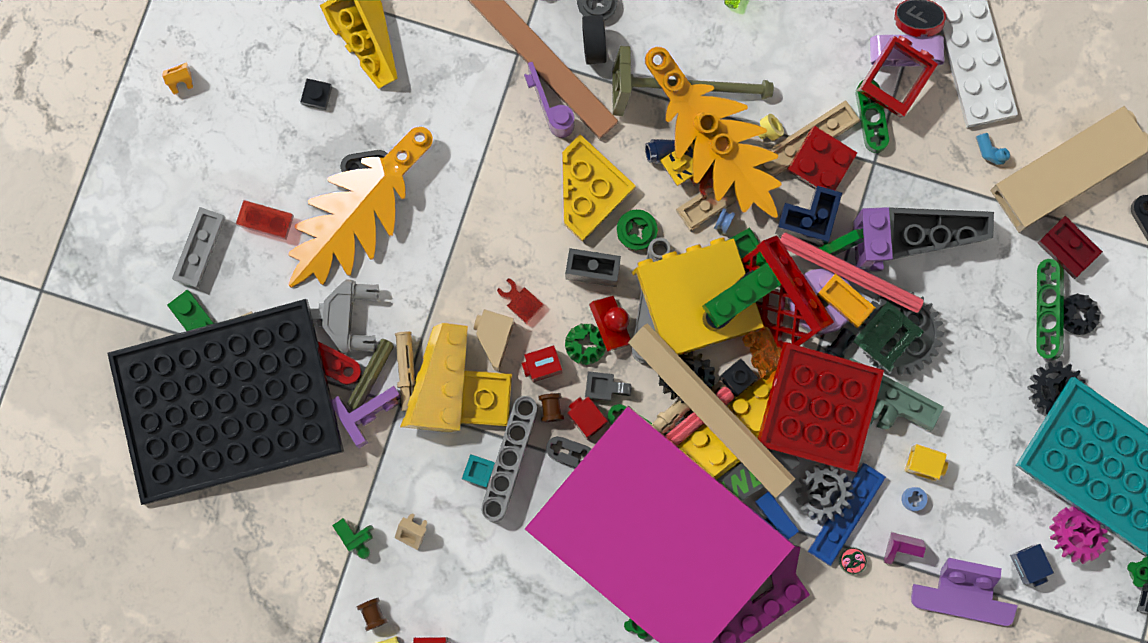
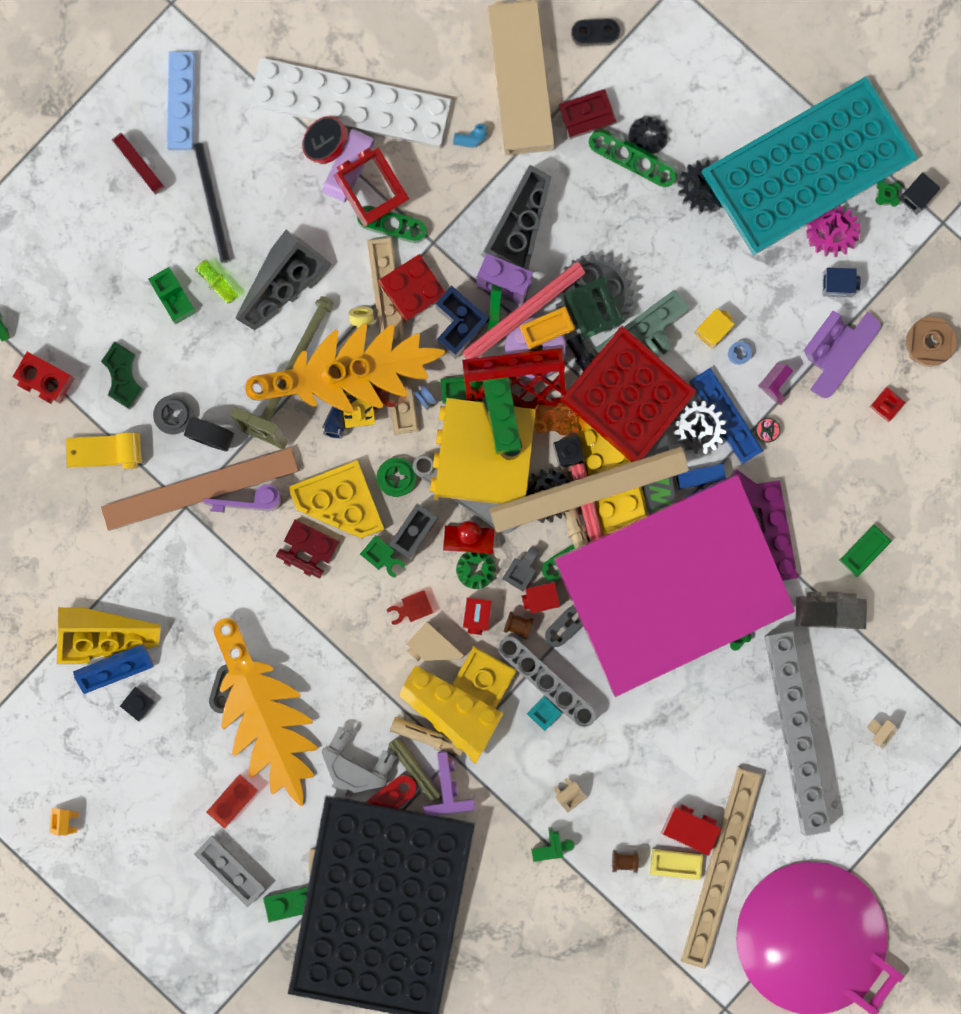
camera: 65 degrees left, 5 degrees up
none -> blue plate [73,644,154,694]
none -> dark grey wedge [235,229,332,330]
none -> dark red plate [276,519,339,579]
none -> green plate [360,535,405,578]

